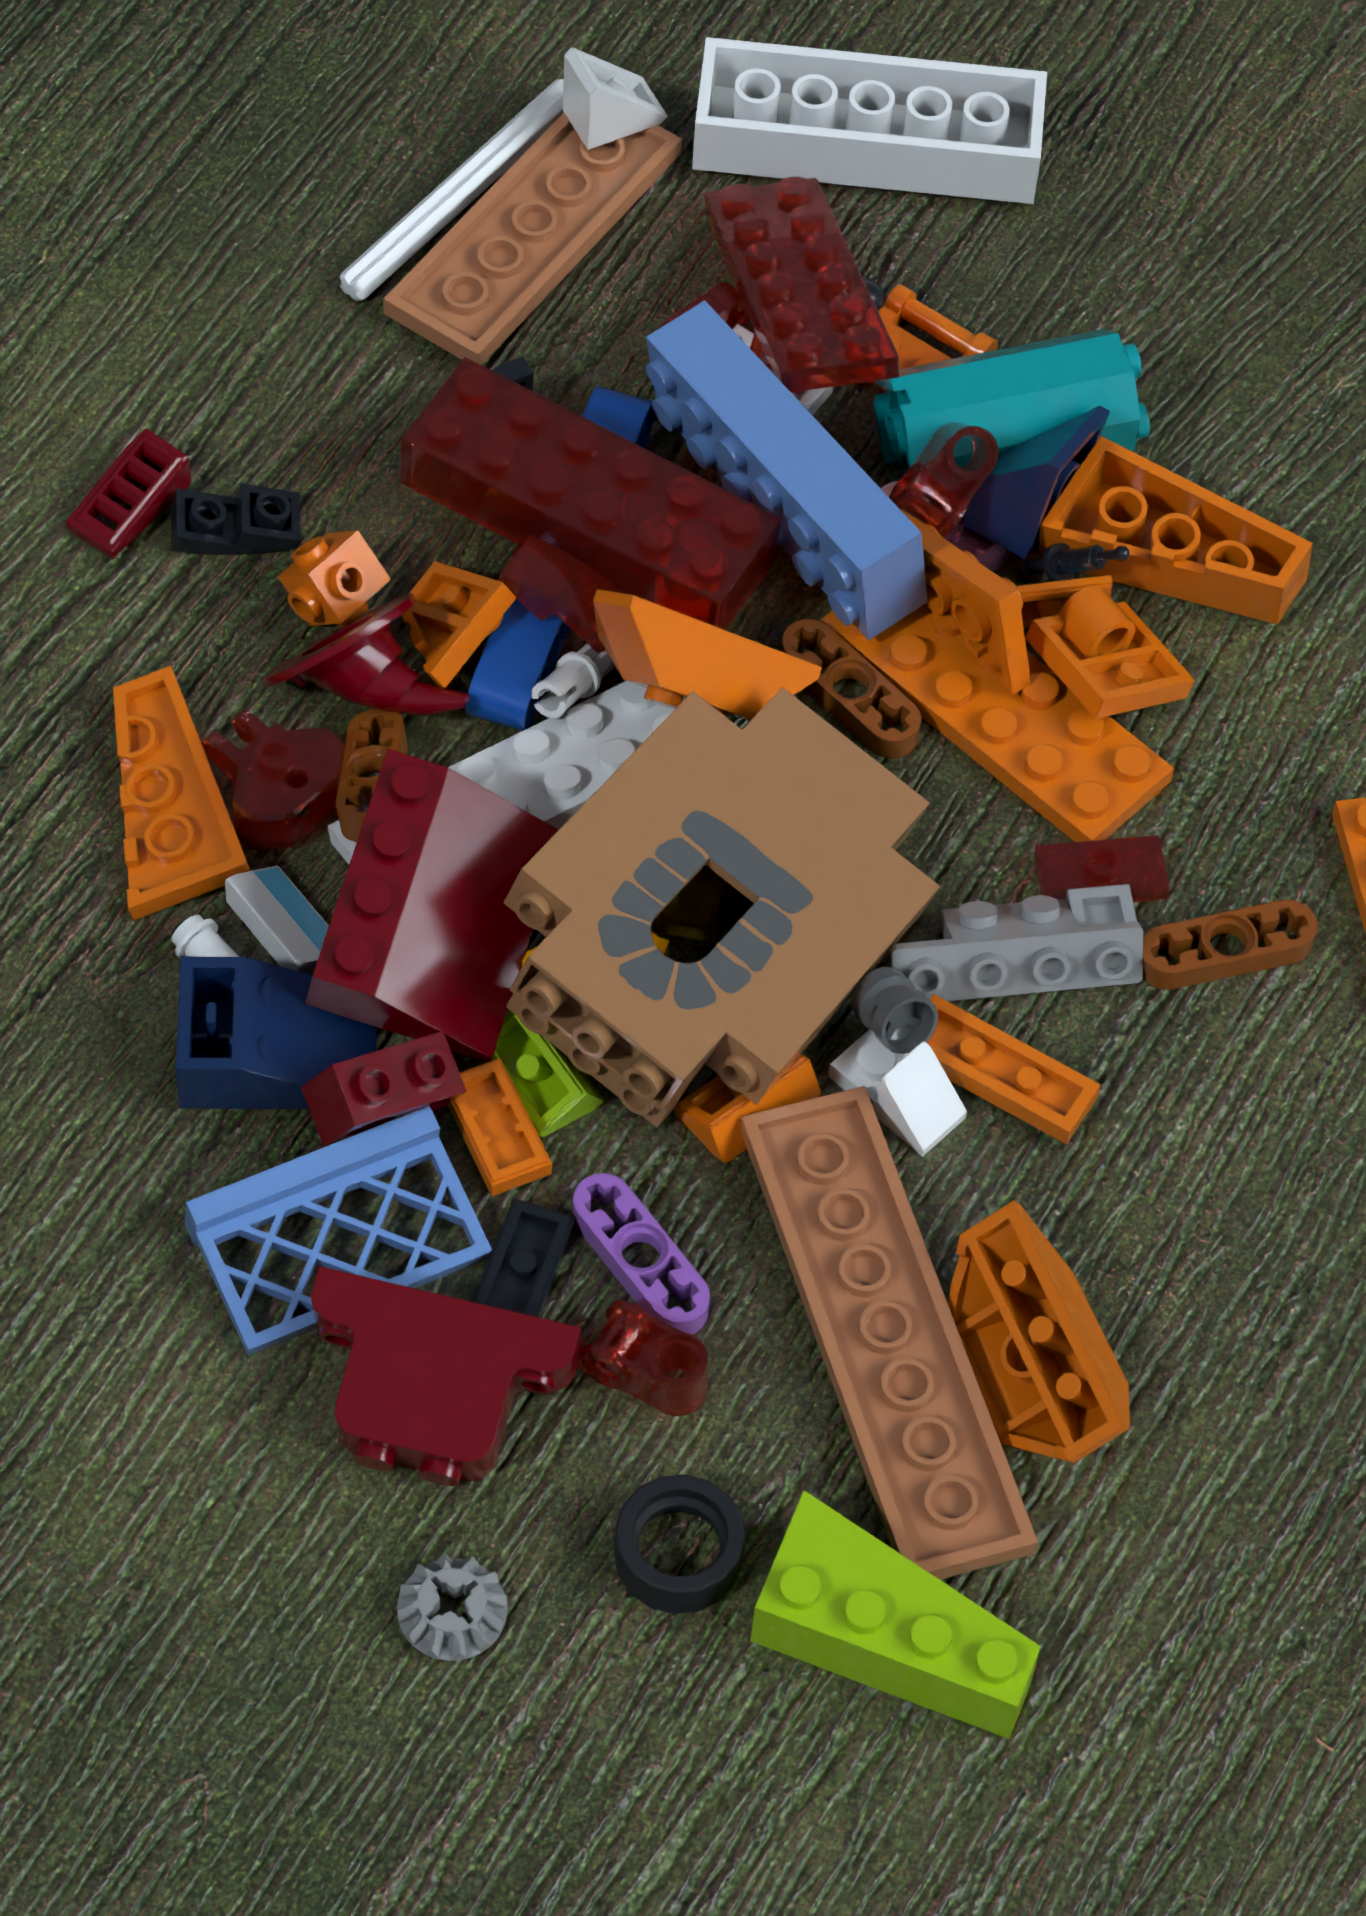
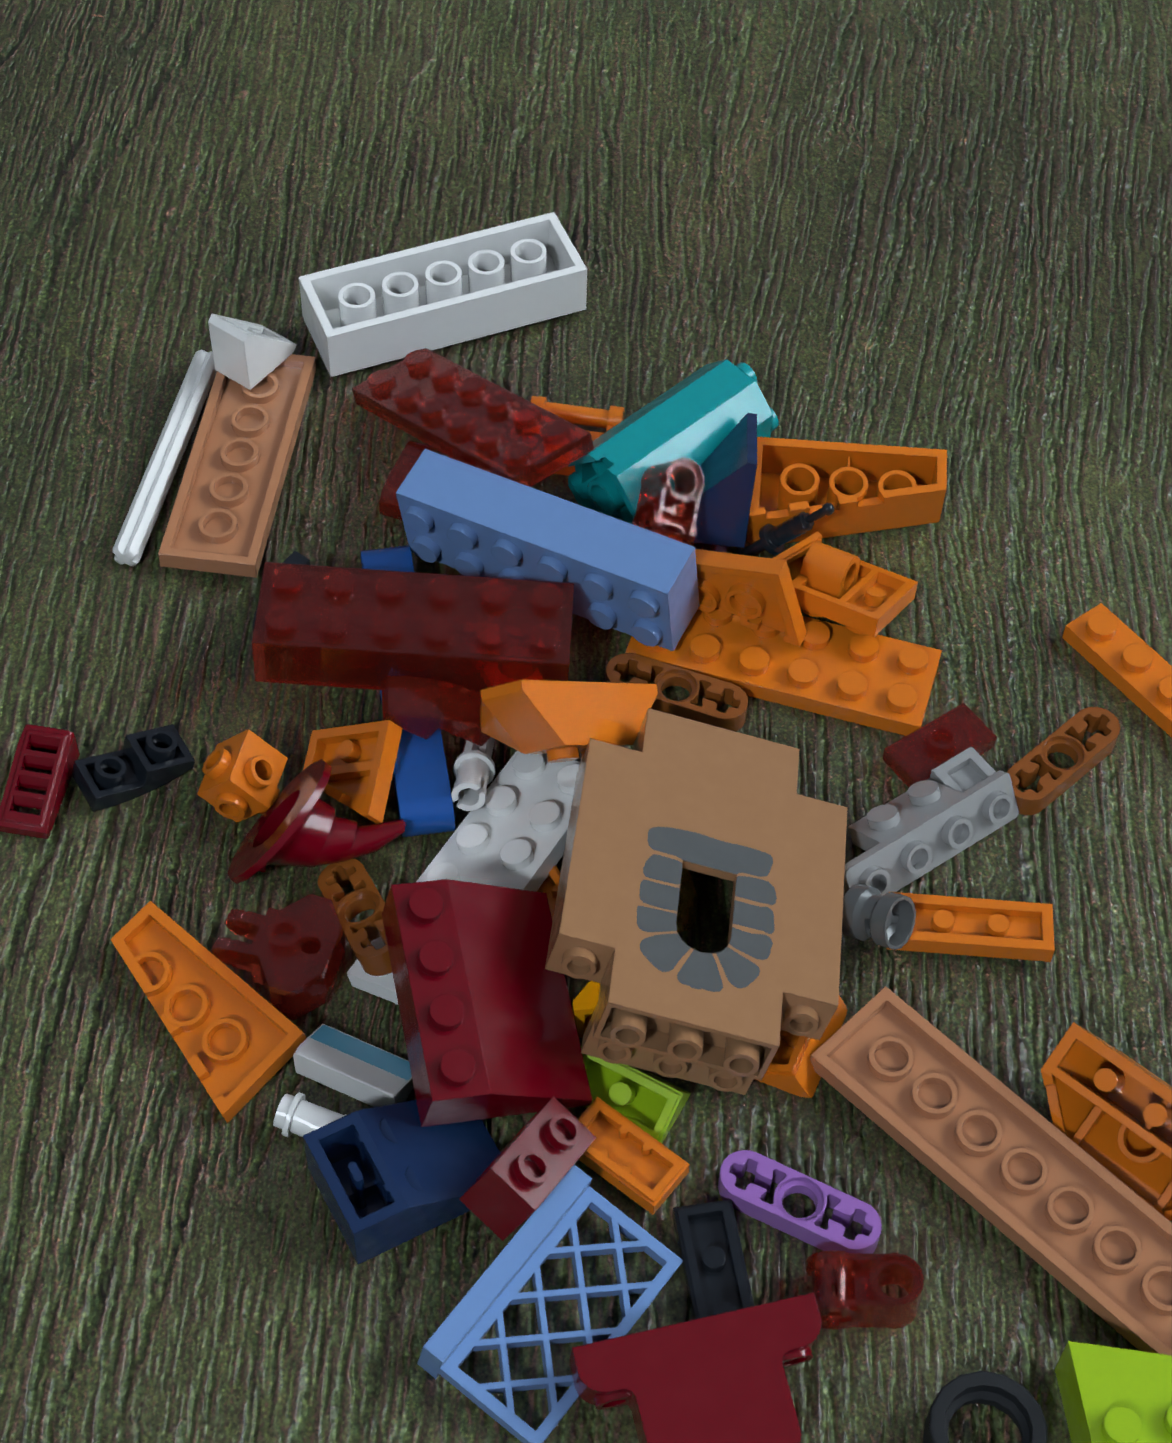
camera: 25 degrees left, 5 degrees down
white slope [828,1029,967,1157] -> none

